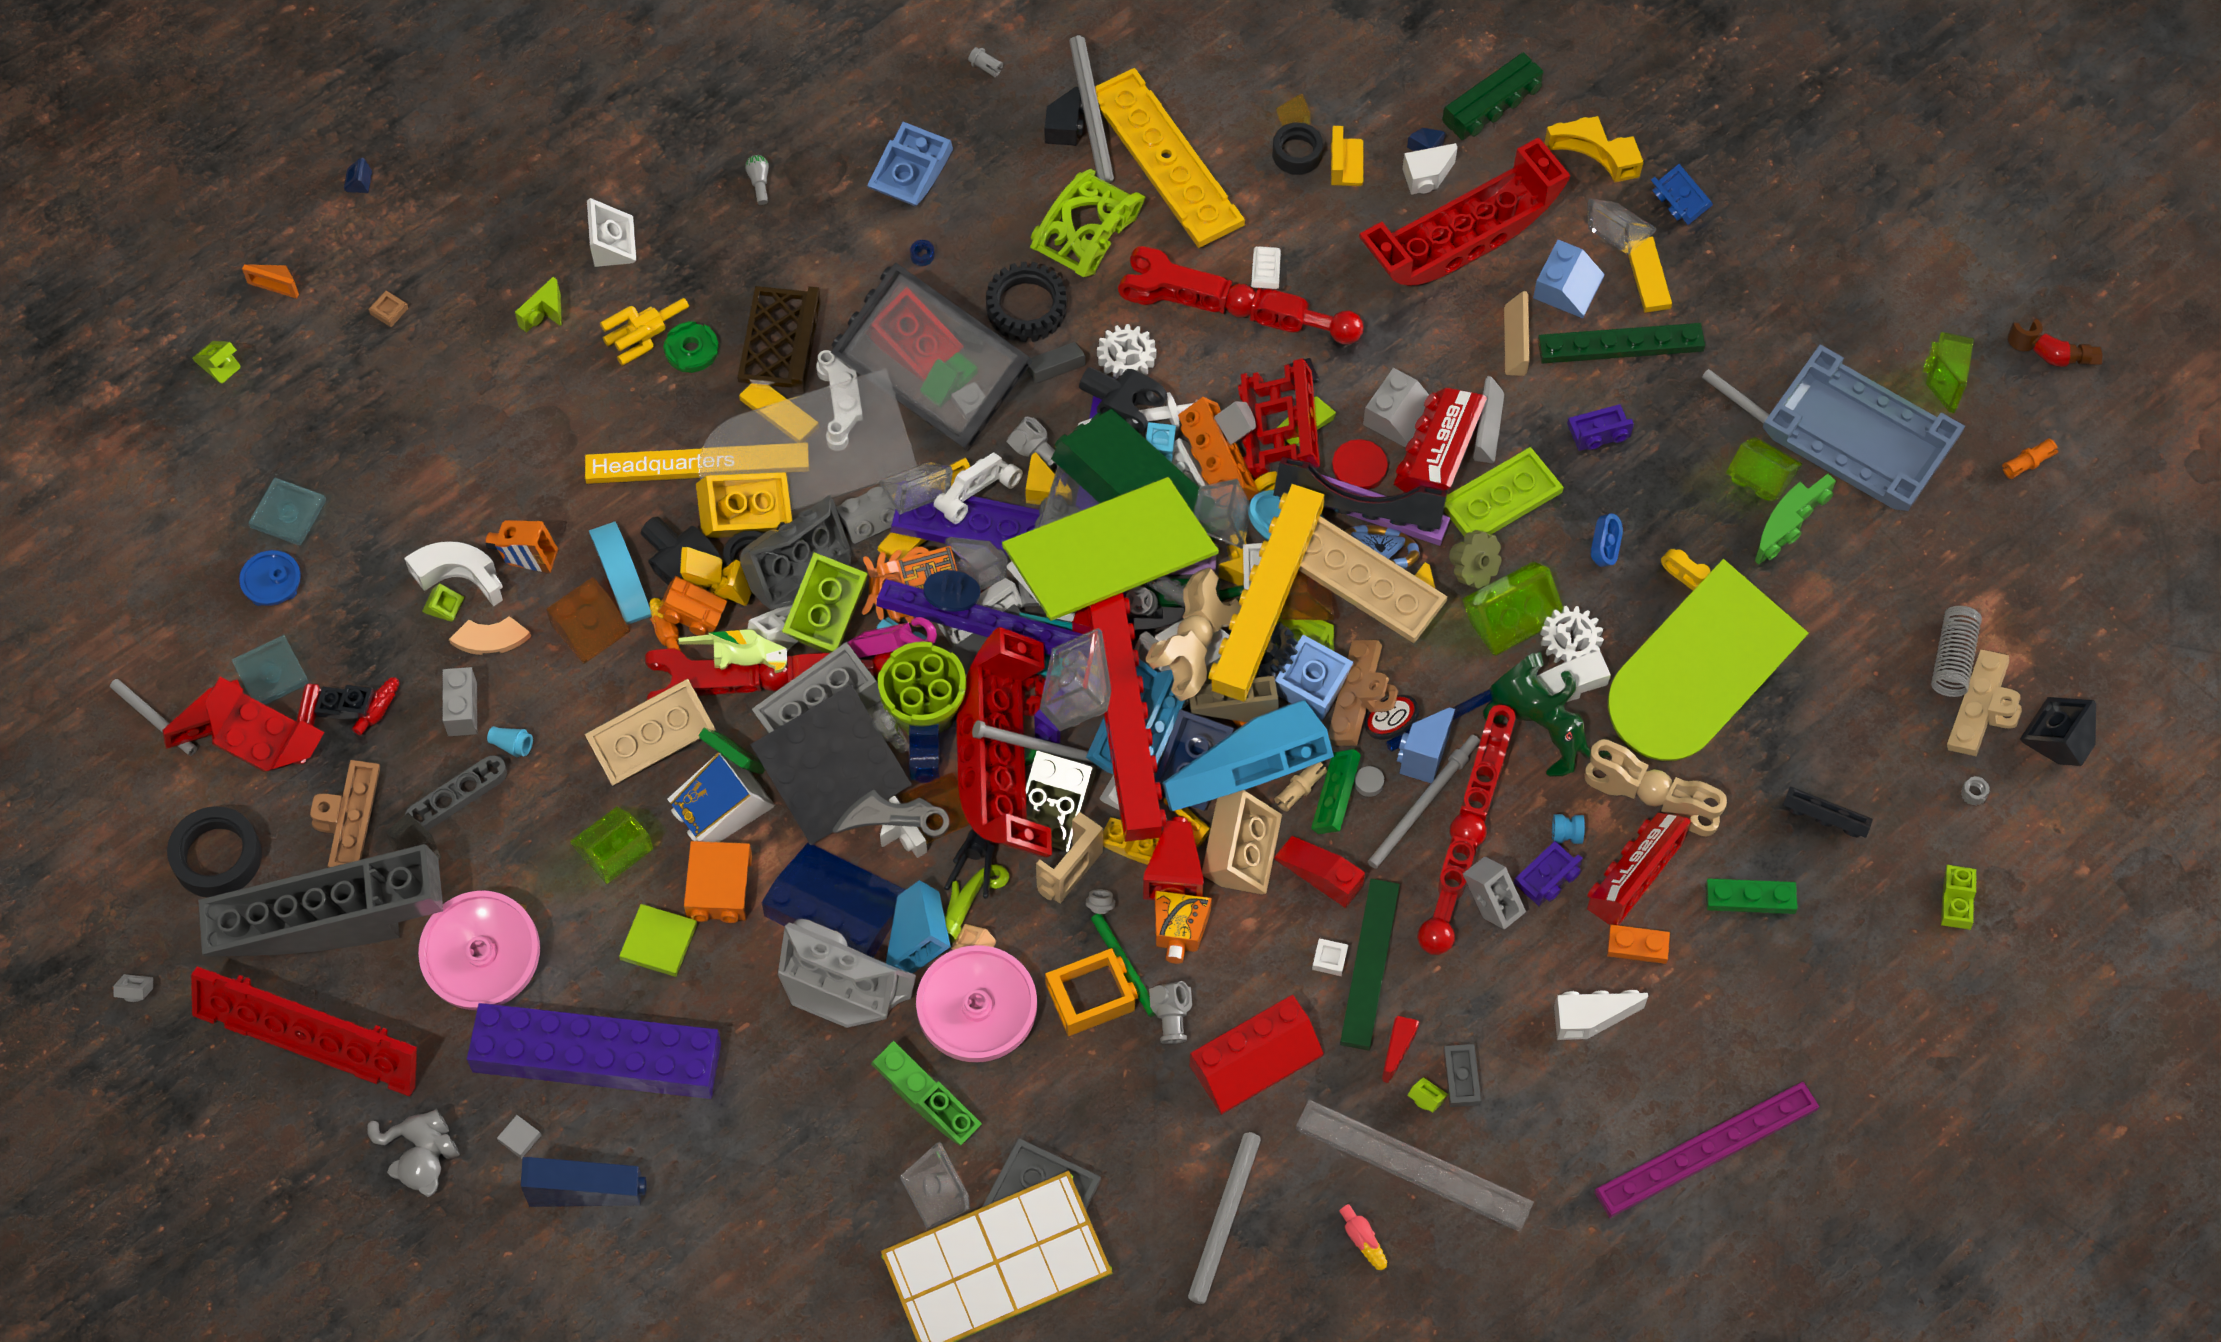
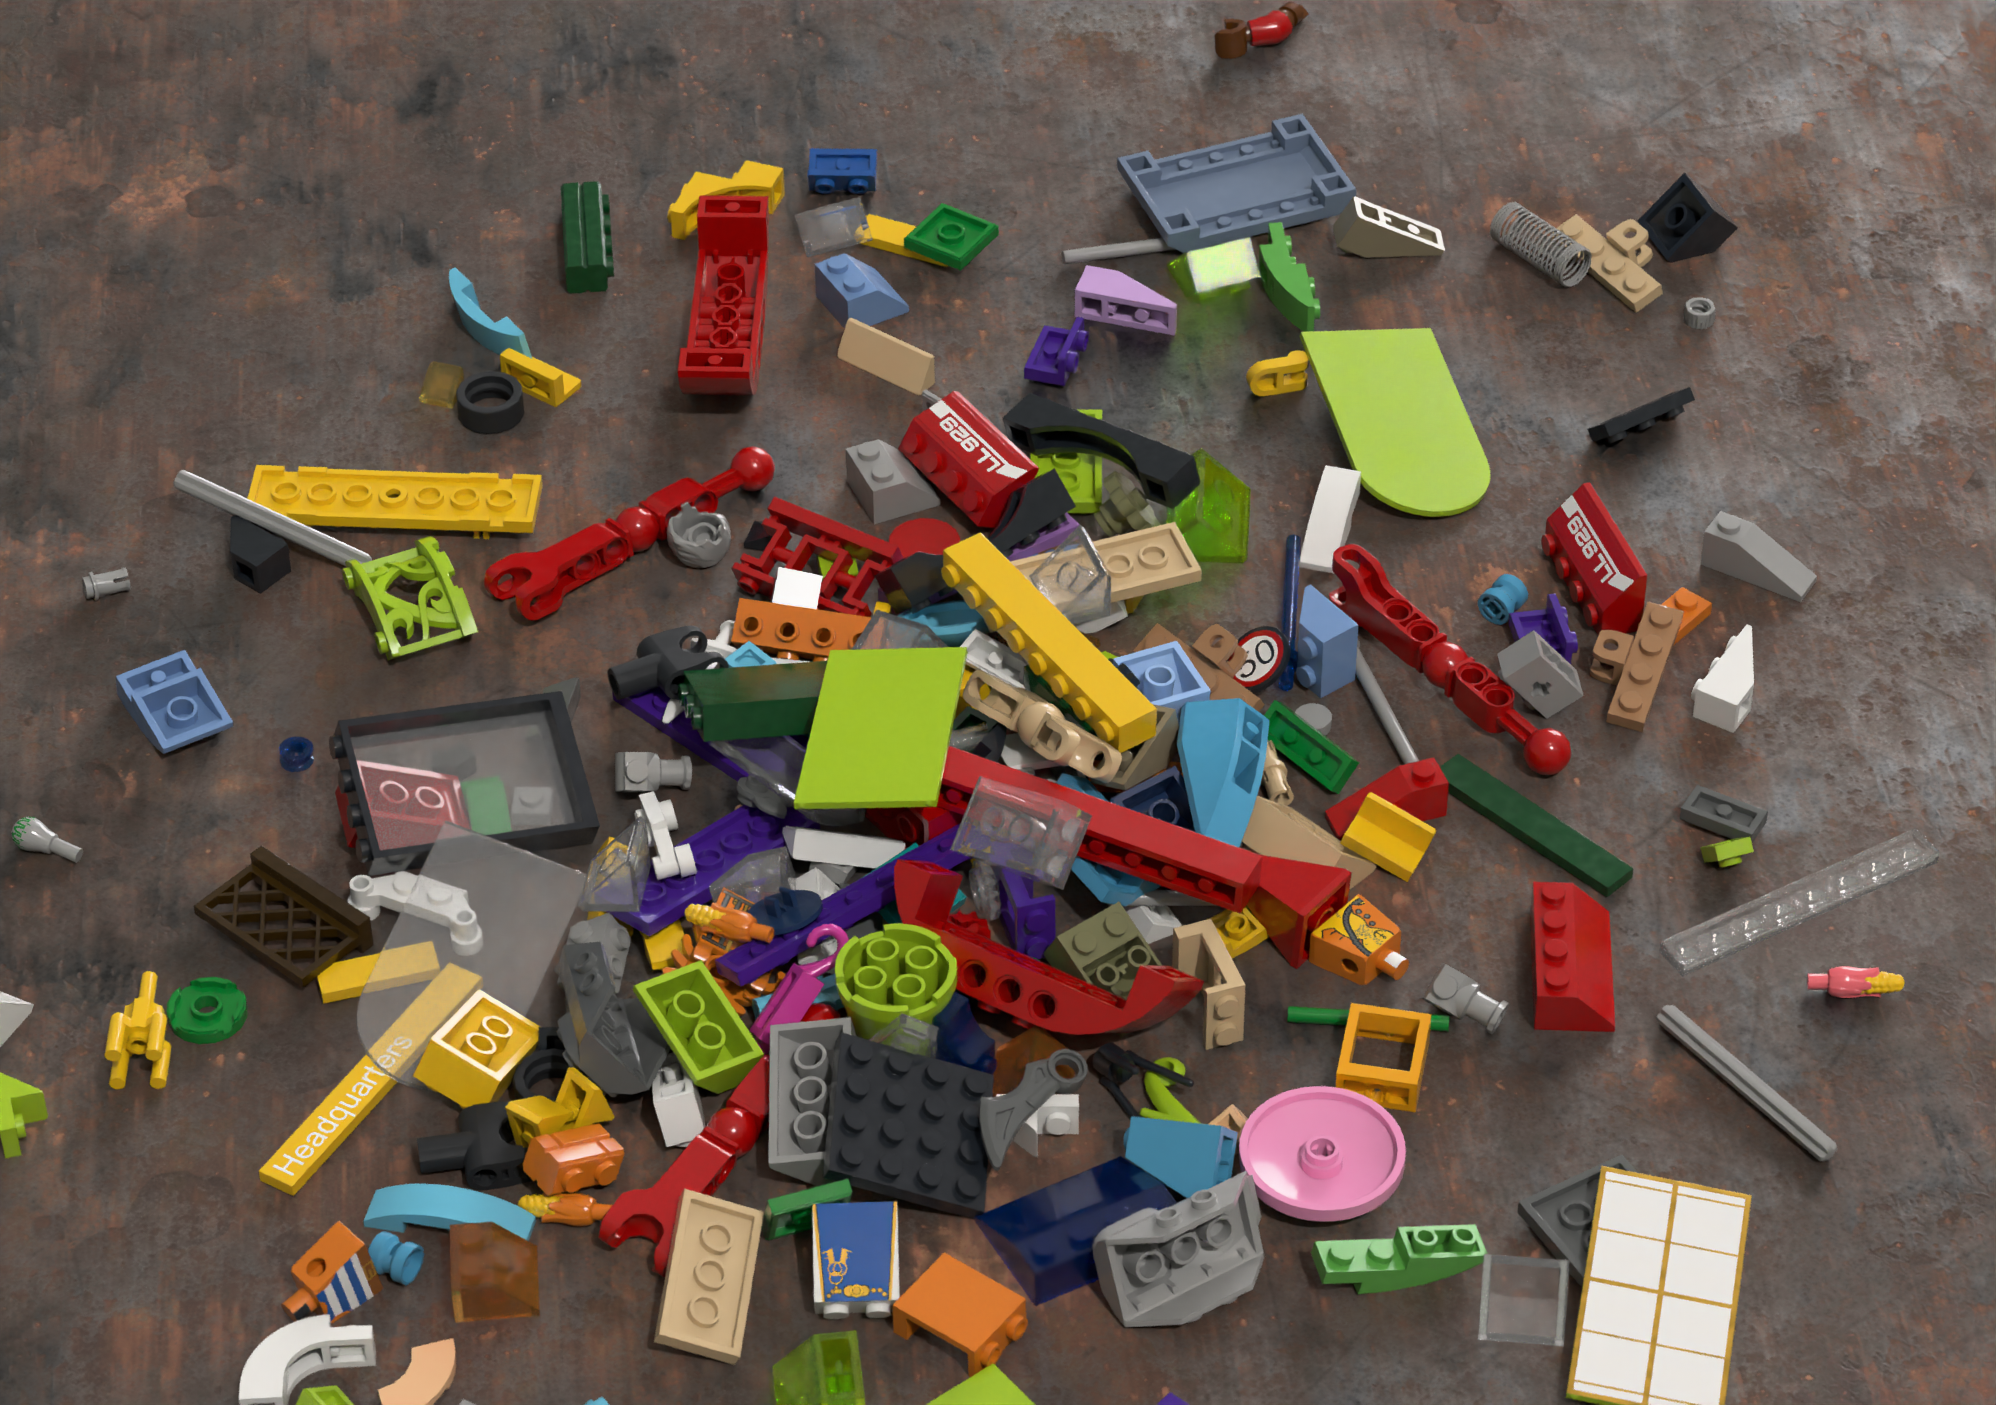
camera: 55 degrees left, 20 degrees down
yellowish green animal [679,629,787,673] -> none
light grey bar [972,720,1100,769] -> none
black tyre [986,262,1067,342] -> none
yellow slope [1026,452,1070,506] -> none
light grey plate [1086,889,1115,914] -> none
white gear [1097,324,1156,379] -> none
white slope [1251,247,1281,289] -> none
white plate [1312,938,1348,976] -> none
red slope [1382,1016,1419,1083] -> none
white slope [1402,143,1457,195] -> none
dark blue slope [1407,128,1445,151] -> none
dark green animal [1483,652,1611,777] -> none
dark green plate [1538,323,1705,364] -> none
white gear [1540,606,1604,663] -> none
tan piece [1584,739,1727,837] -> none
blue plate [1590,513,1623,567] -> none
magenta tile [1594,1082,1819,1218] -> none
green plate [1706,879,1797,914] -> none
clear neon green slope [1923,332,1974,413] -> none
lime slope [1941,865,1976,930] -> none
orange pin [2002,438,2058,479] -> none
none -> dark azure wheel [368,1231,424,1285]
none -> medium azure slope [449,267,532,358]
none -> light grey hair [667,502,731,568]
none -> orange piece [684,902,774,943]
none -> green tile [904,203,999,271]
none -> black arch [1003,393,1200,510]
none -> clear slope [1029,525,1111,625]
none -> lavender slope [1075,265,1177,336]
none -> dark tan slope [1333,196,1445,258]
none -> yellow panel [1340,792,1436,882]
none -> medium nougat plate [1590,601,1684,732]
none -> light grey slope [1701,511,1817,602]

